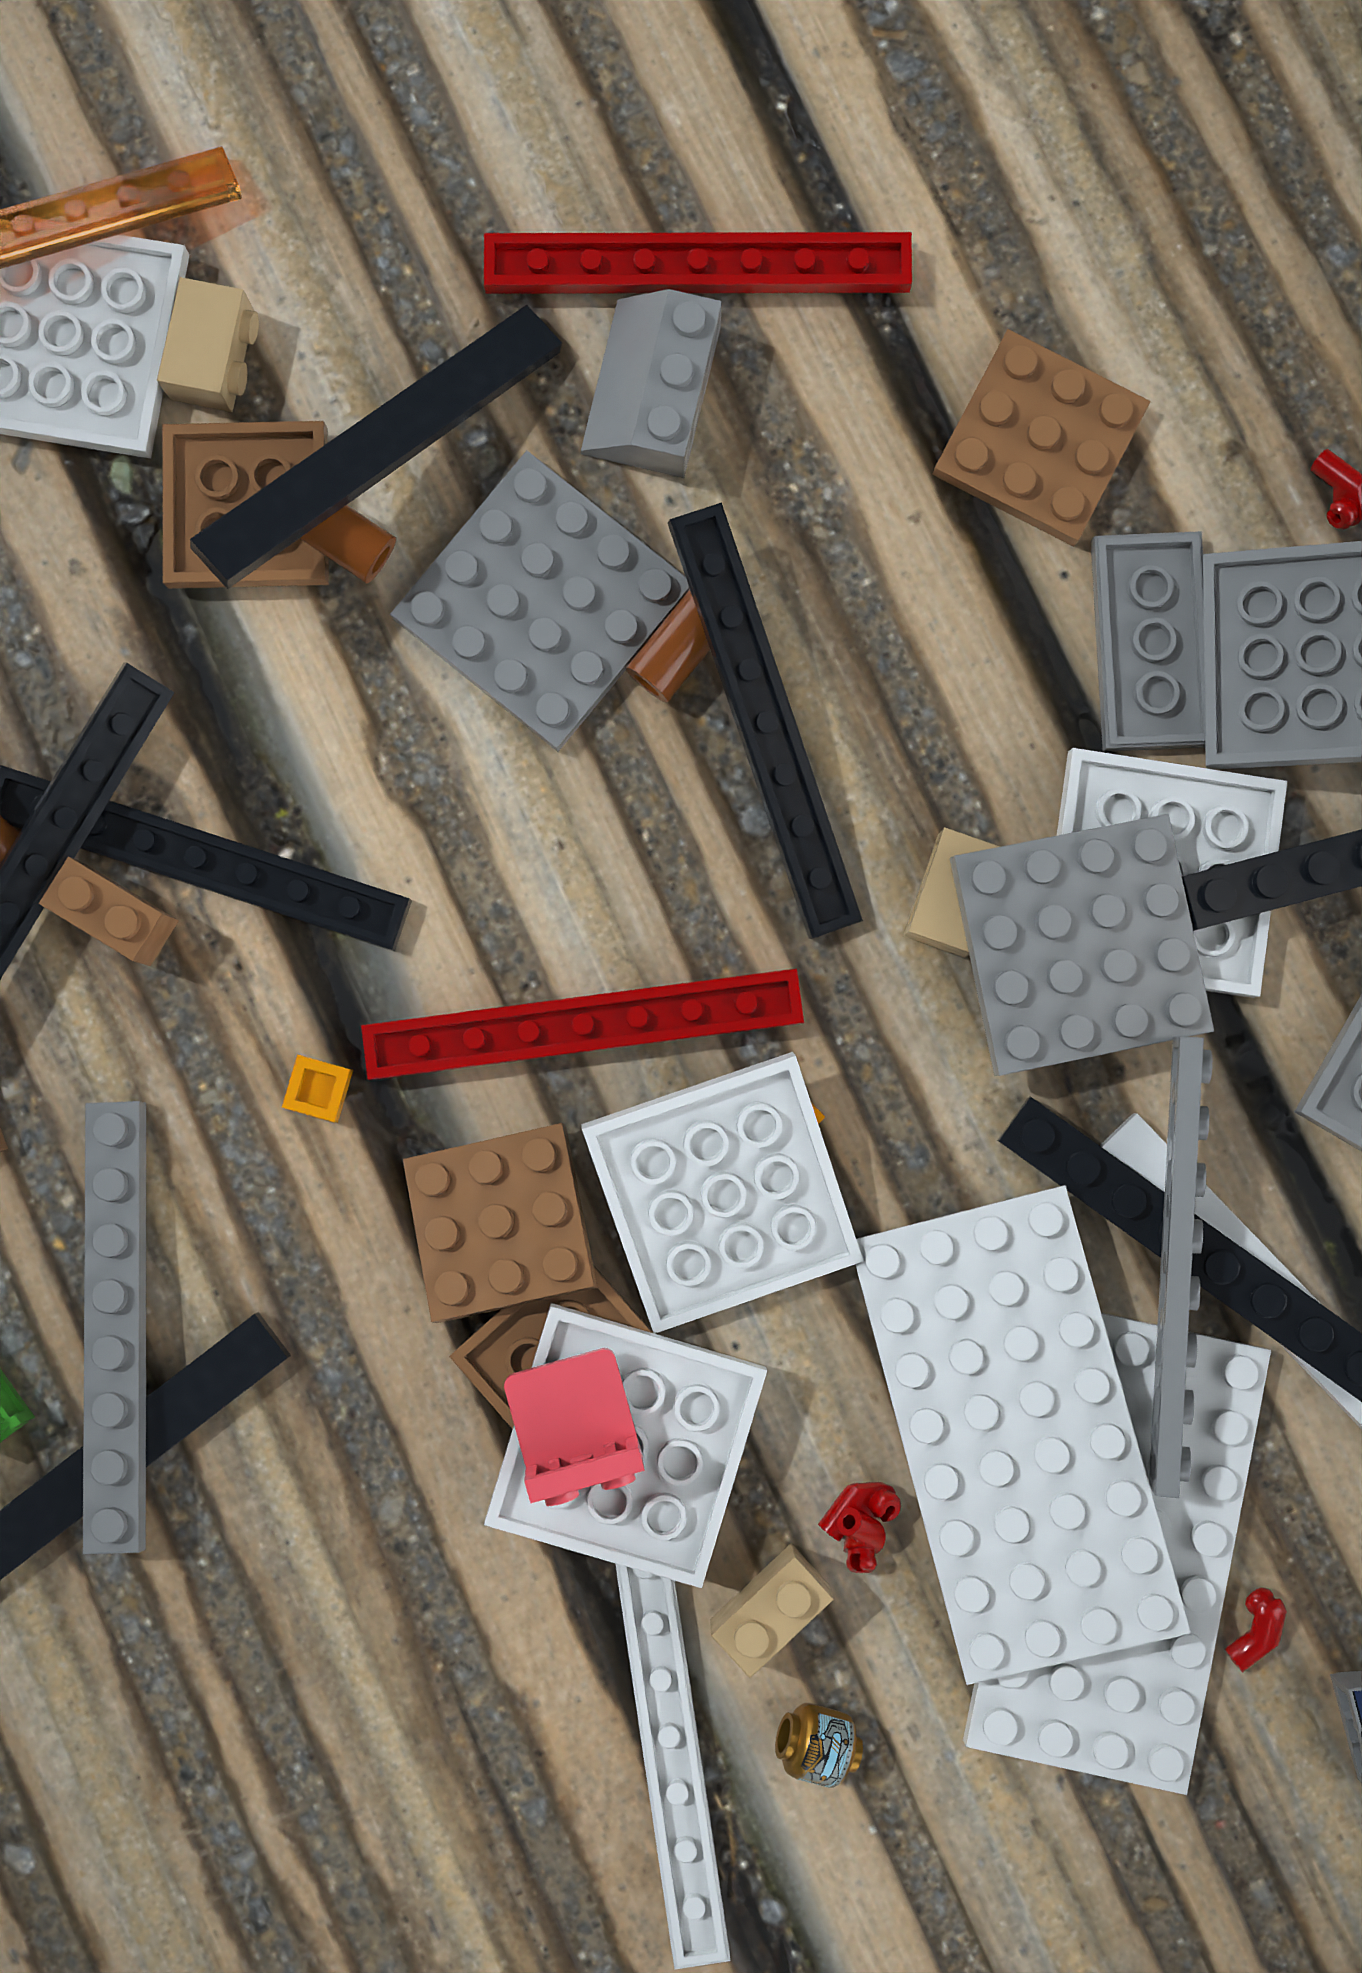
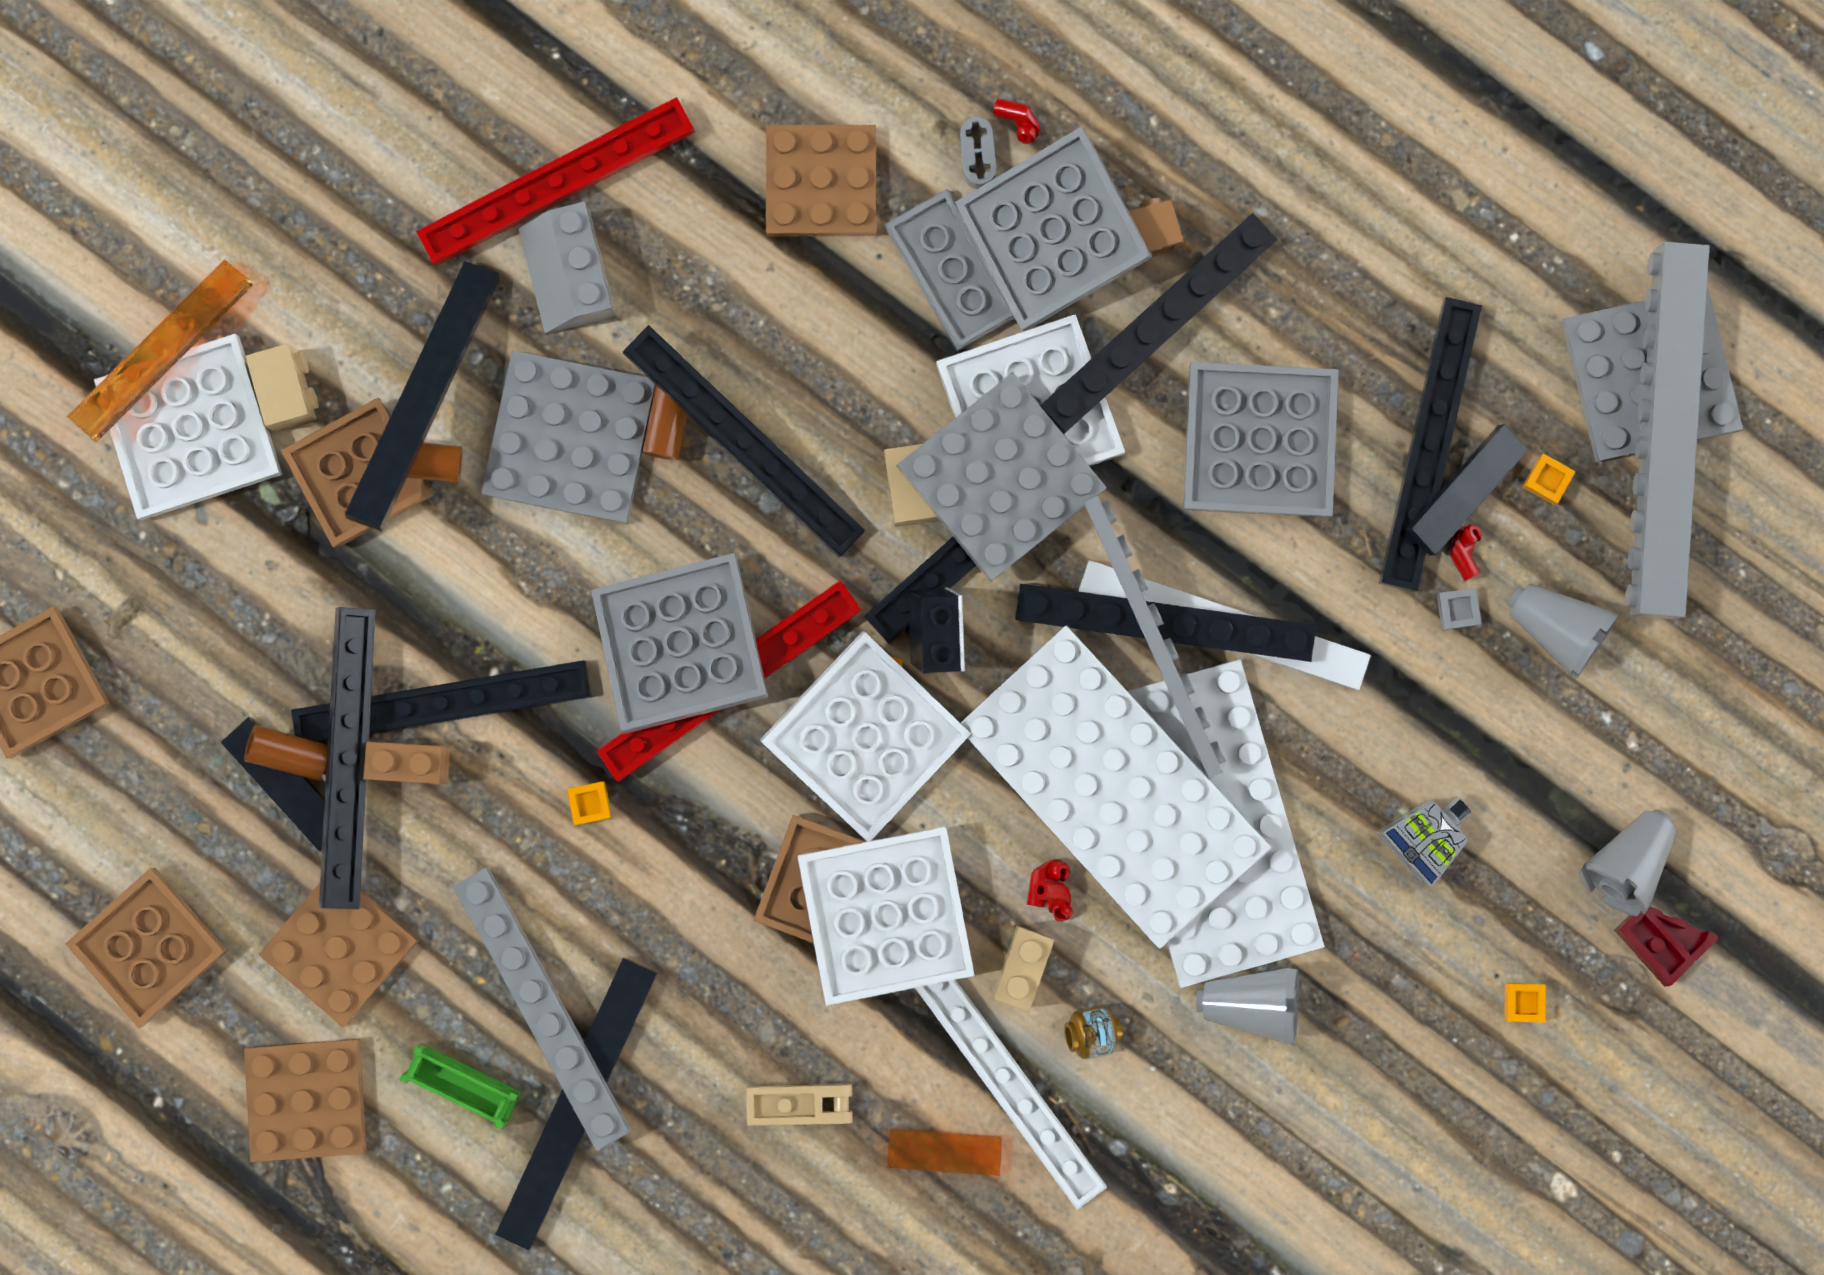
camera: 30 degrees left, 0 degrees up
medium nougat plate [403,1123,598,1323] -> none
coral bracket [504,1348,645,1506] -> none
red arm [1224,1587,1287,1673] -> none
none -> light grey plate [591,553,768,734]
none -> tan plate [746,1083,853,1126]
none -> black tile [864,537,977,644]
none -> clear orange tile [887,1128,1002,1176]
none -> black piece [908,588,965,674]
none -> light grey beam [960,116,996,189]
none -> light grey cone [1196,968,1299,1044]

